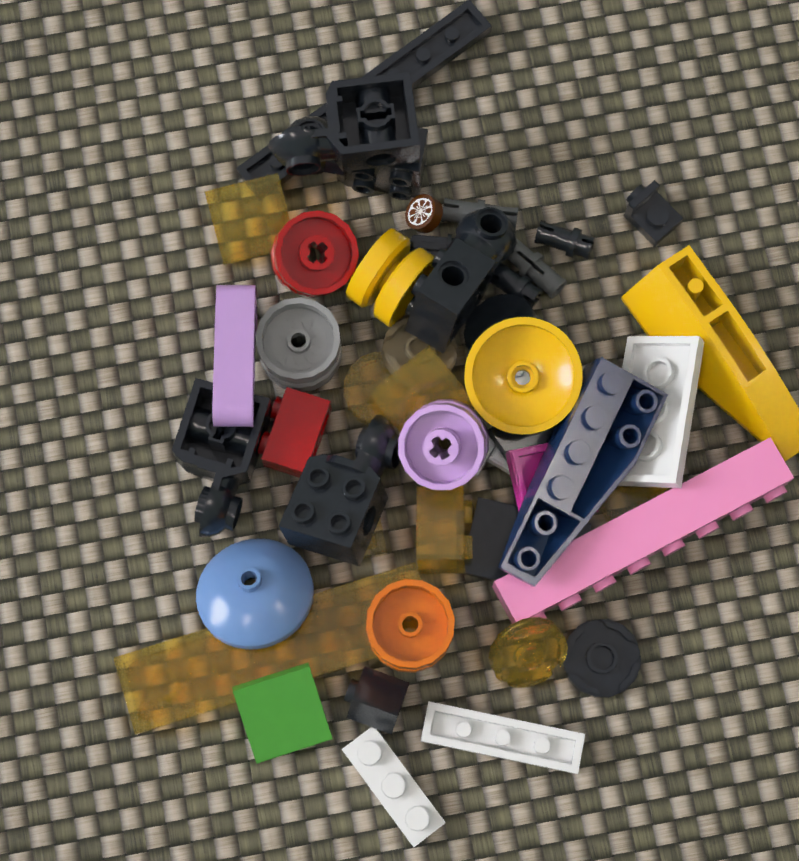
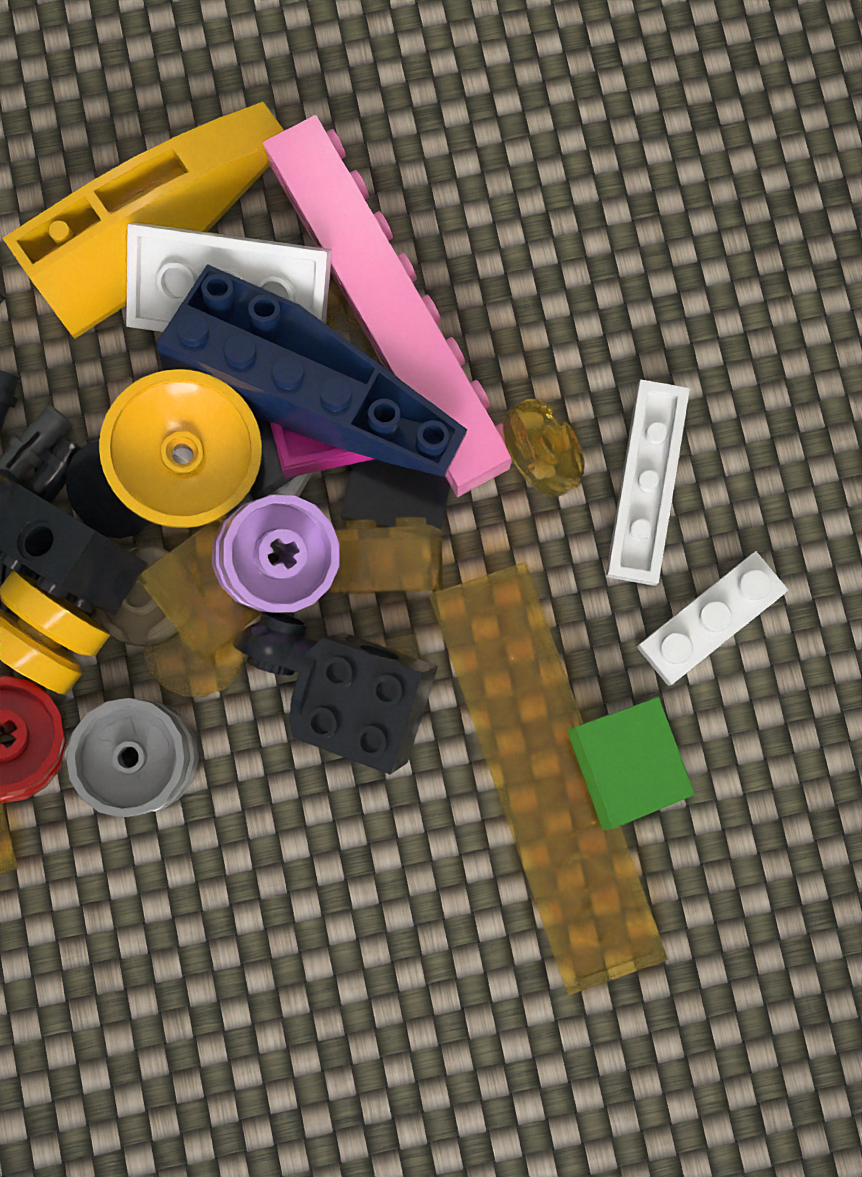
camera: 90 degrees left, 5 degrees up
black brick [172,378,272,538] -> none
medium blue dish [196,538,314,649] -> none
lavender beam [212,285,257,427] -> none
red brick [258,387,332,478] -> none
black brick [344,666,410,734] -> none
orange wheel [366,579,455,673] -> none
black tile [562,619,641,698] -> none

